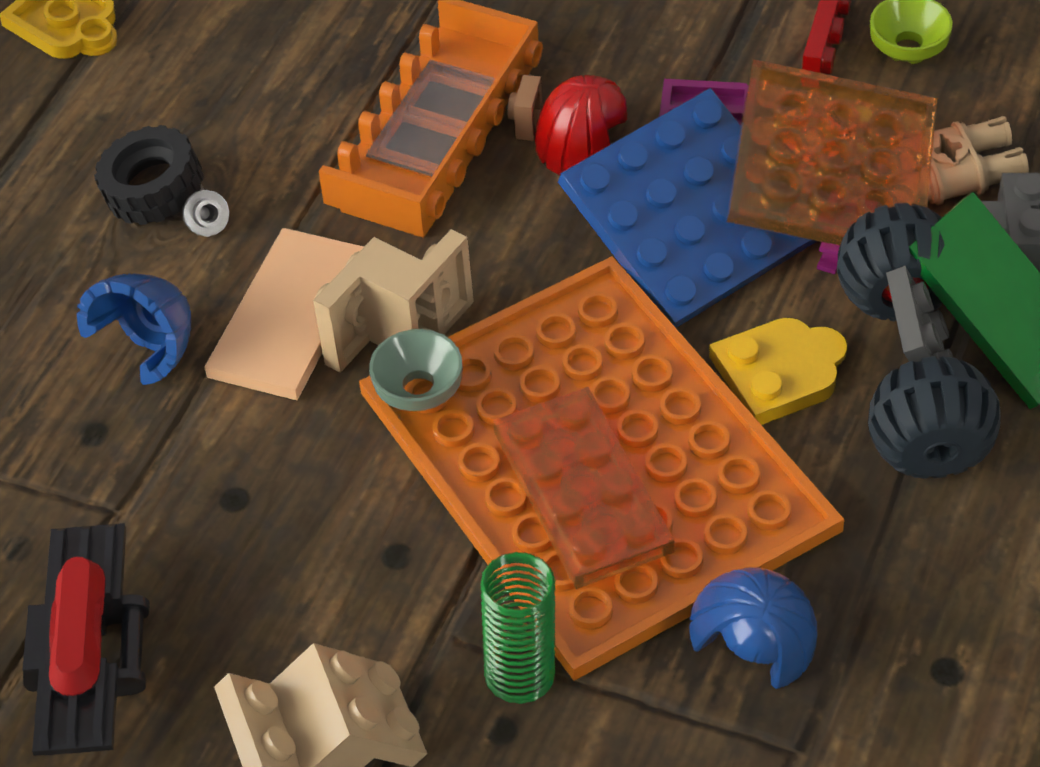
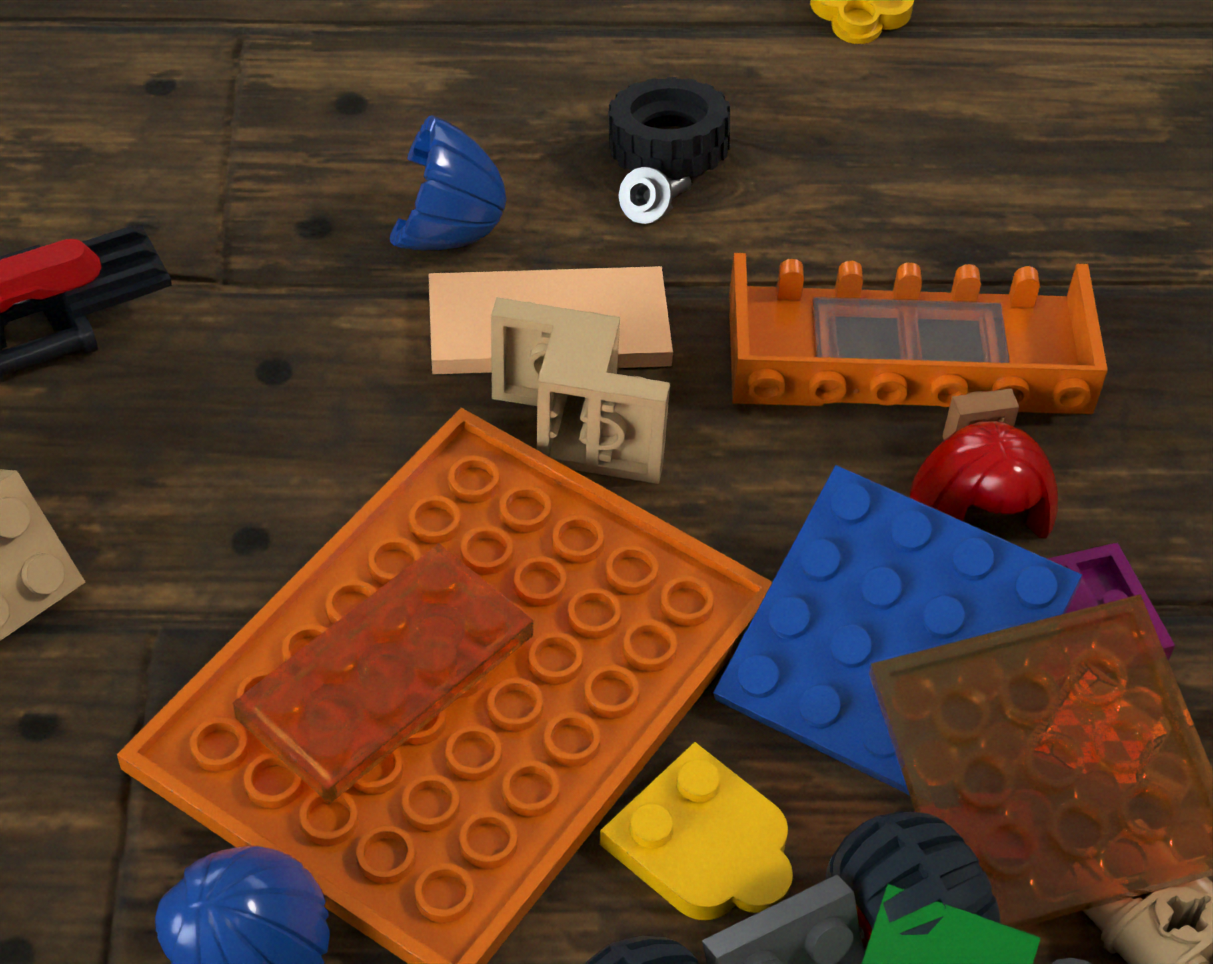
camera: 60 degrees right, 0 degrees up
sand green piece [369,329,463,411] -> none
green piece [480,552,556,704] -> none

